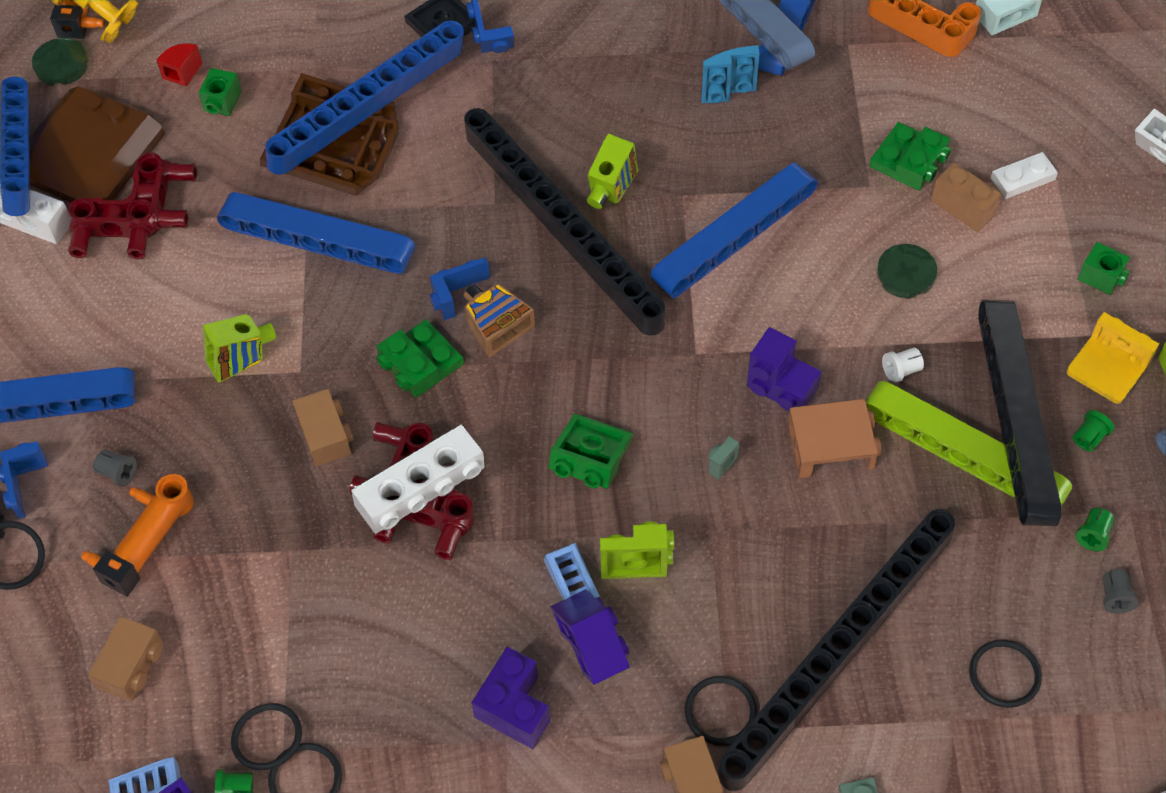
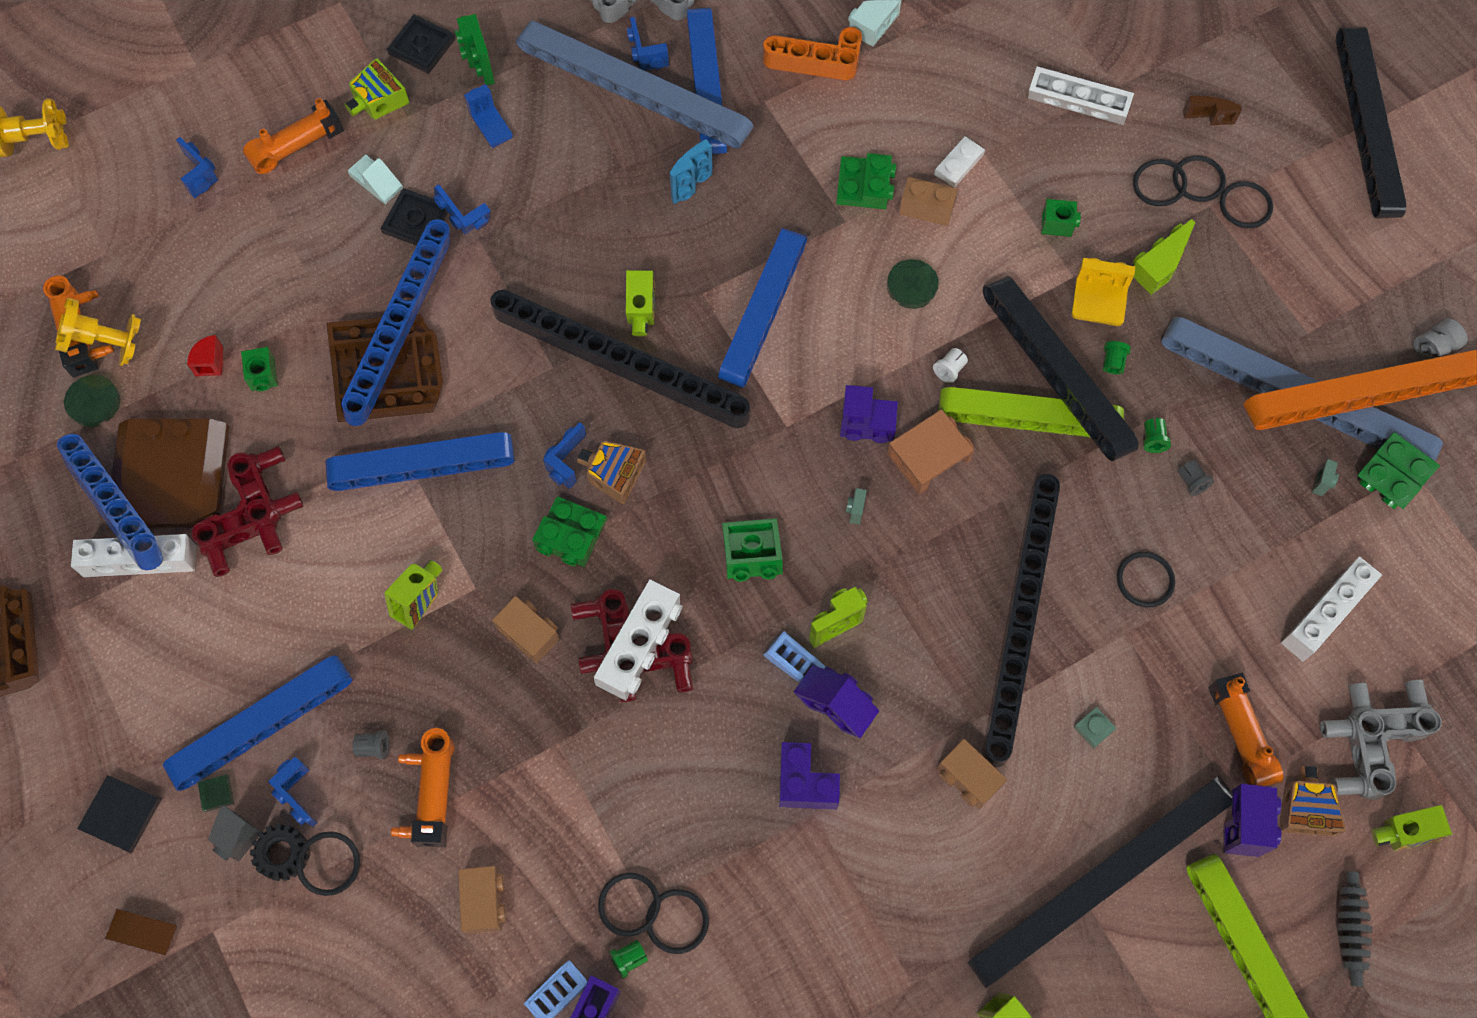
camera: 30 degrees left, 10 degrees up
black tyre [685,676,757,745] -> none

